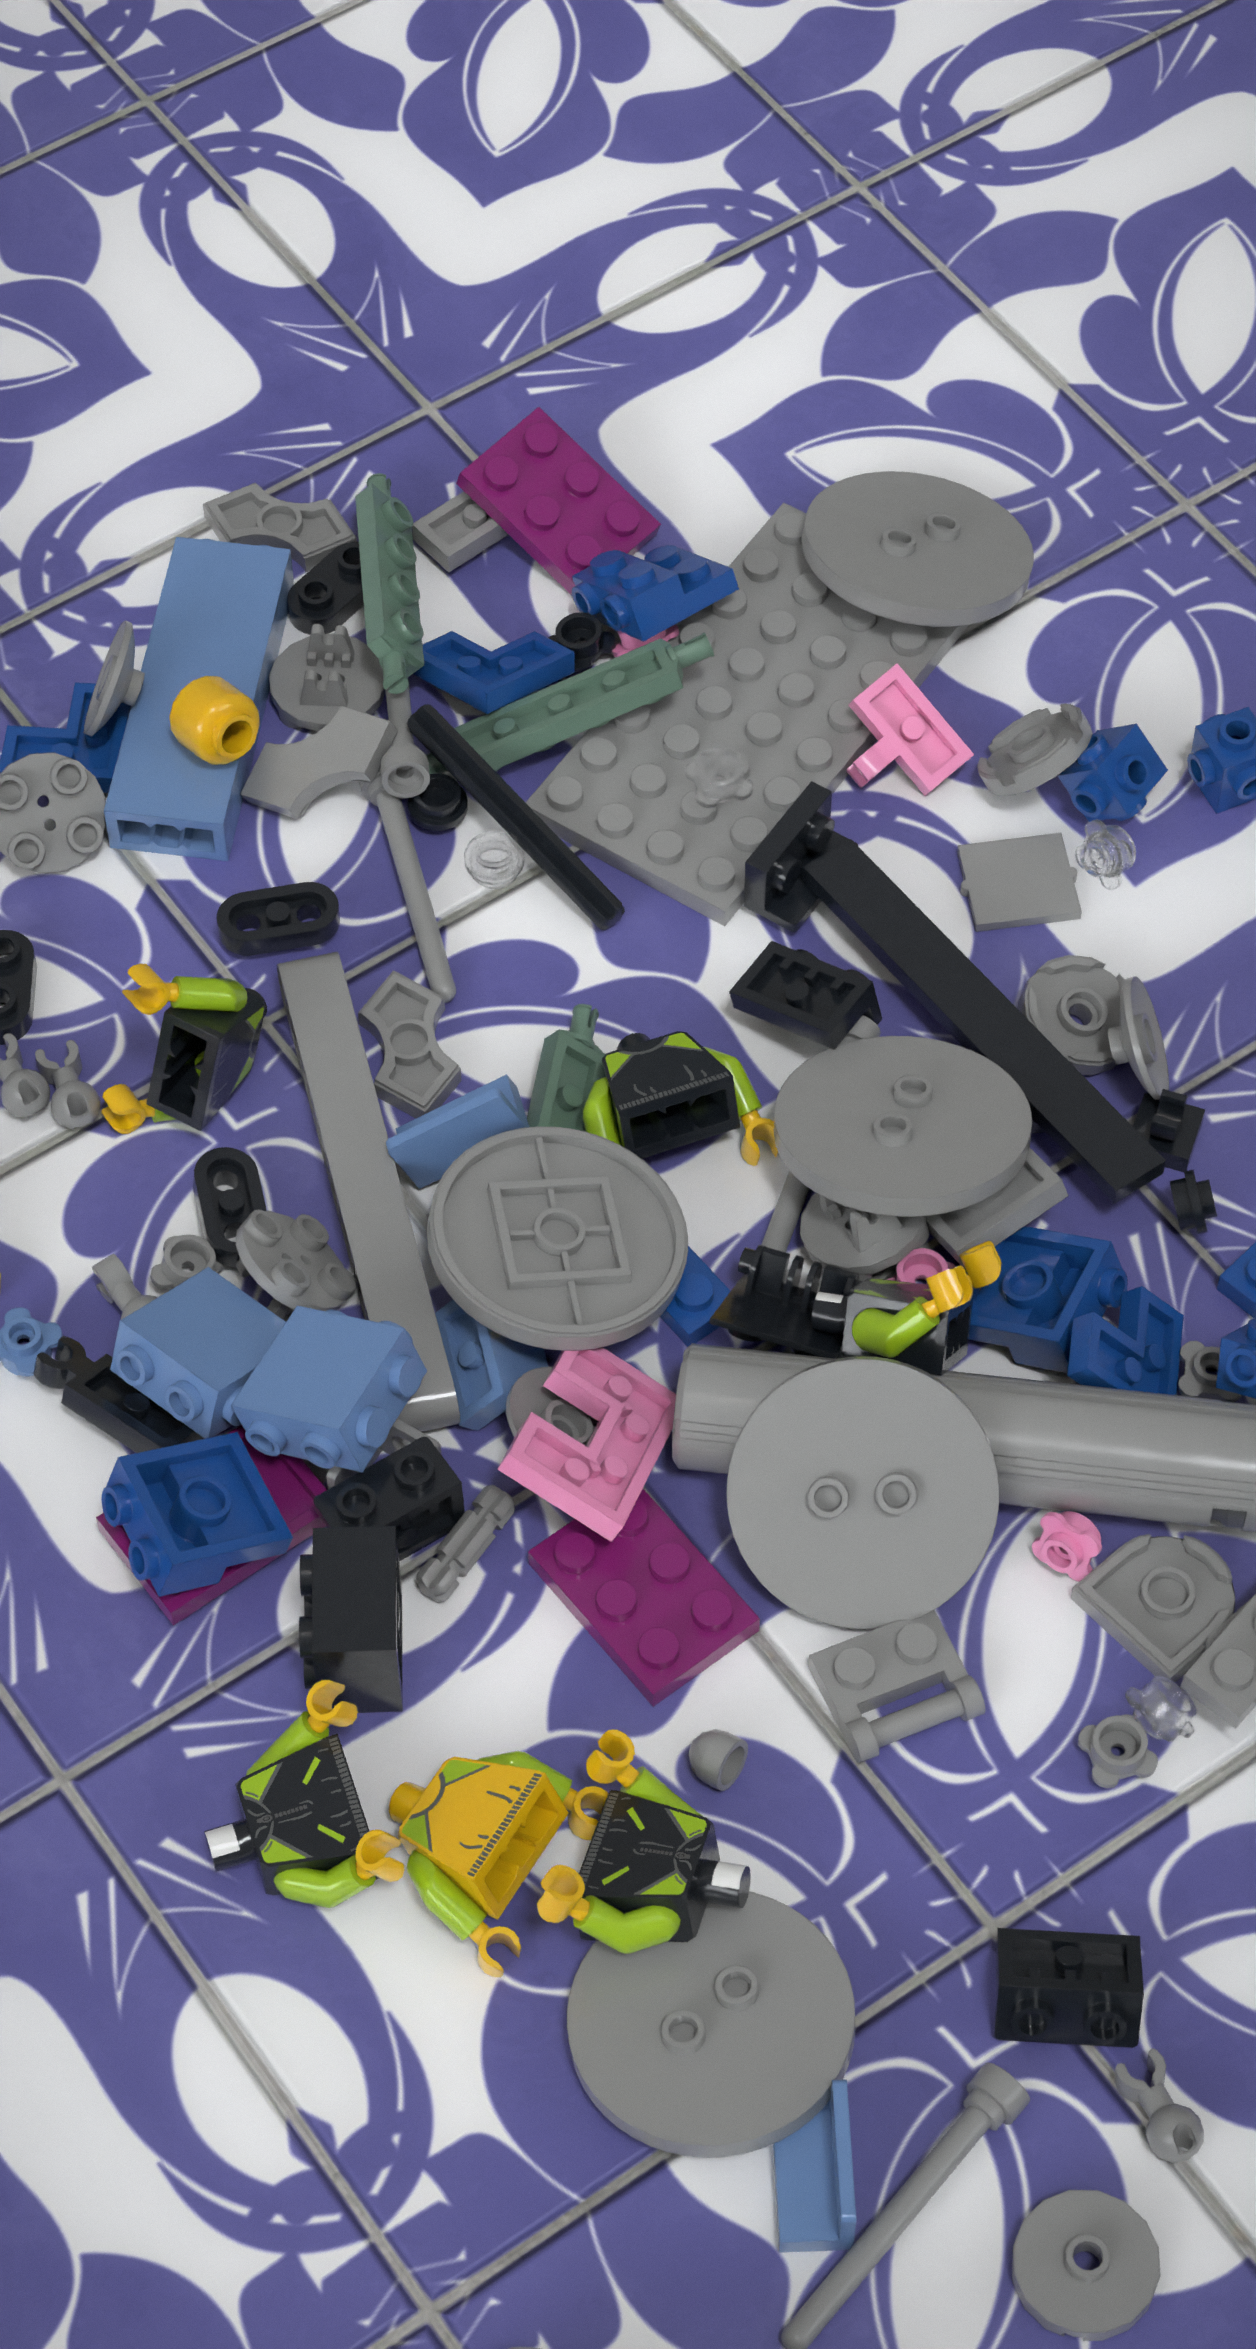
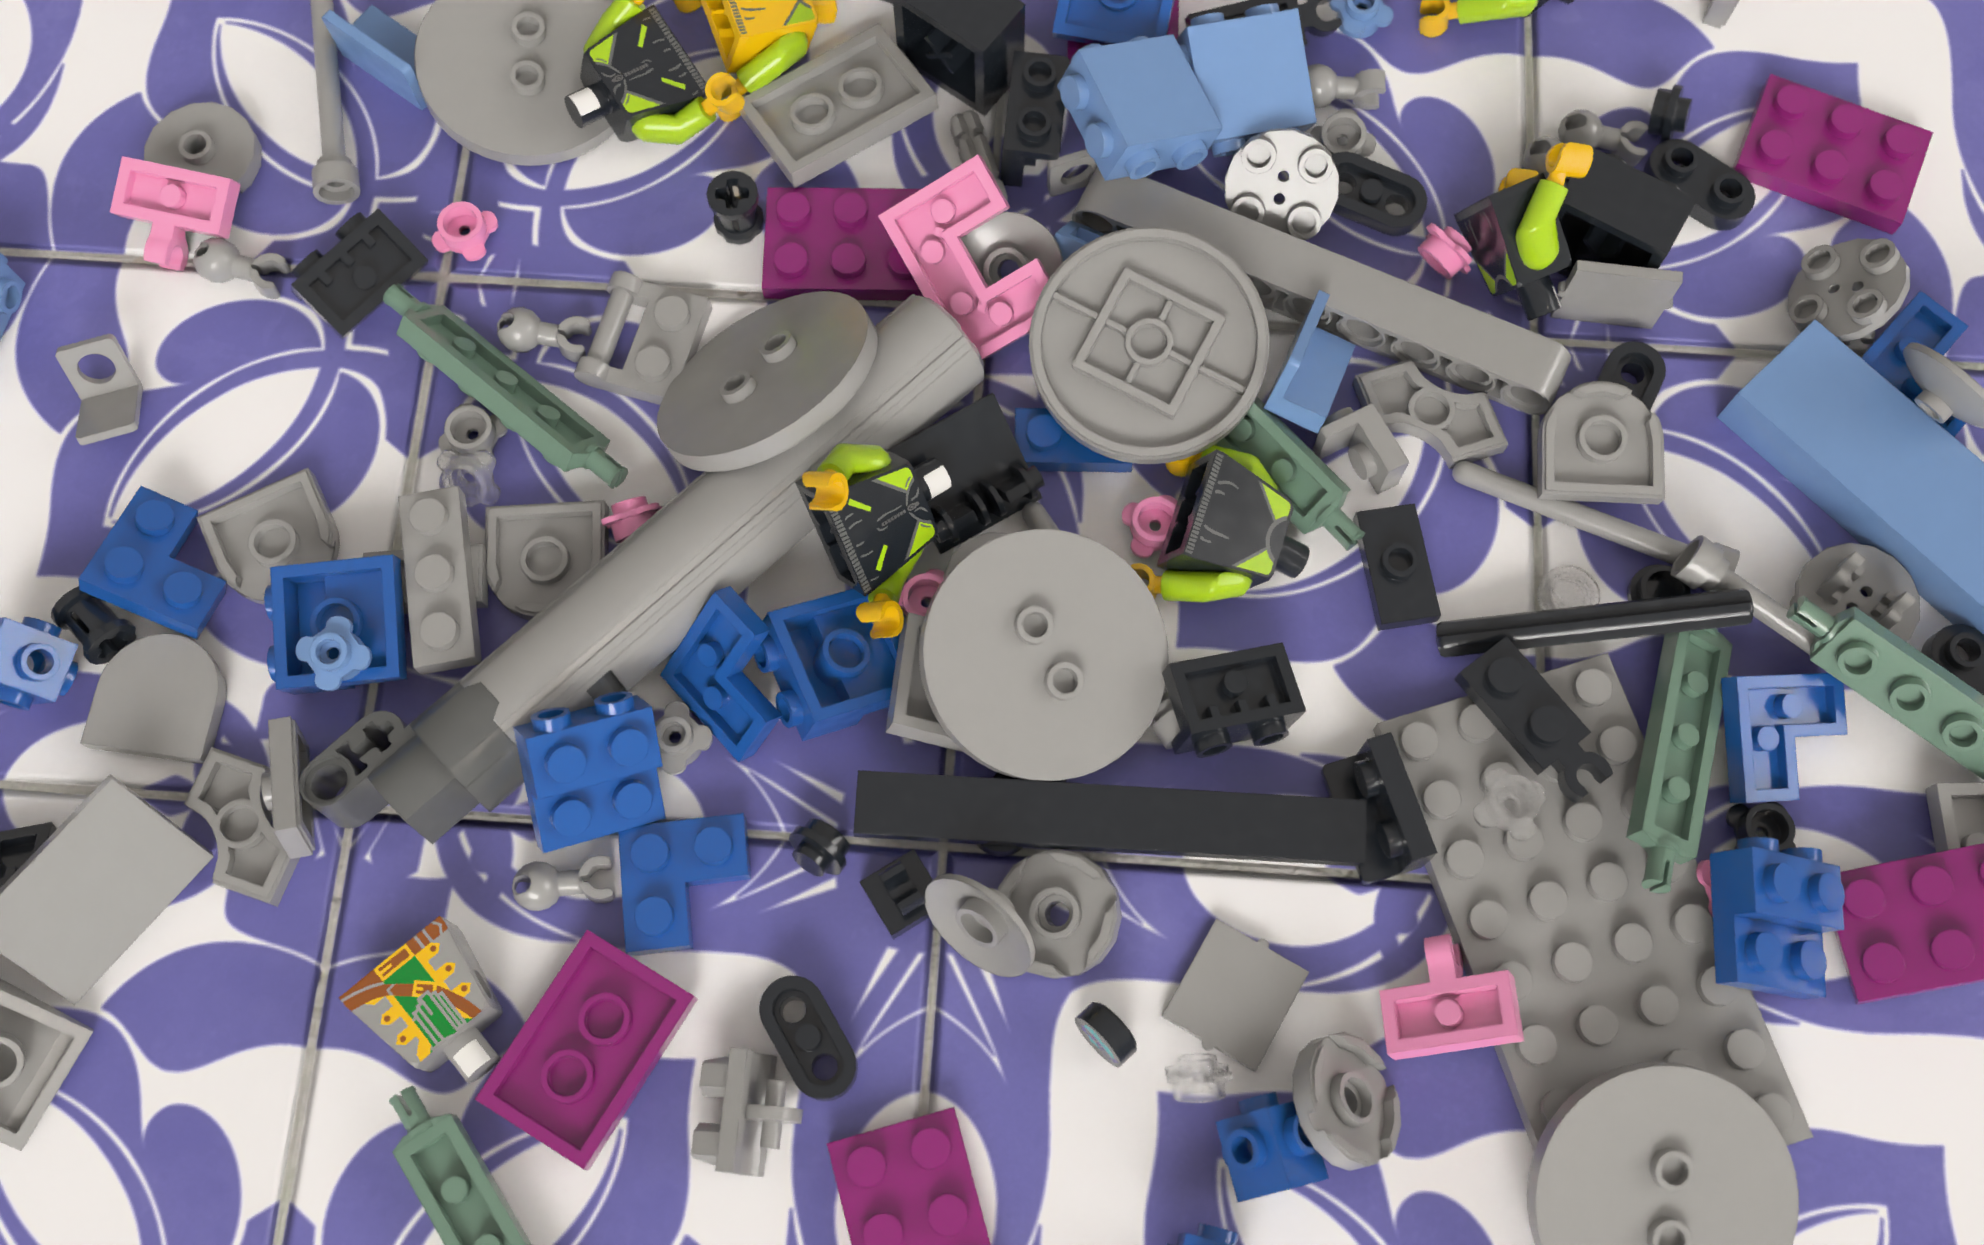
camera: 130 degrees right, 15 degrees up
yellow head [169,676,260,765] -> none
light grey tile [240,706,398,819] -> none
light grey hinge [689,1729,748,1791] -> none
none -> bright pink plate [110,156,241,272]
none -> sand green plate [383,284,628,489]
none -> bright pink plate [432,202,498,261]
none -> light grey arm [497,307,592,362]
none -> black bush [706,171,765,245]
none -> light grey plate [740,24,939,188]
none -> black tile [1075,1002,1137,1067]
none -> bright pink plate [1122,495,1177,559]
none -> light grey bracket [1313,403,1409,495]
none -> black plate [1353,503,1441,631]
none -> bright pink plate [1418,223,1472,280]
none -> black plate [1454,636,1613,803]
none -> light grey tile [1537,381,1665,505]
none -> light grey piece [1551,260,1683,329]
none -> black brick [1557,147,1698,278]

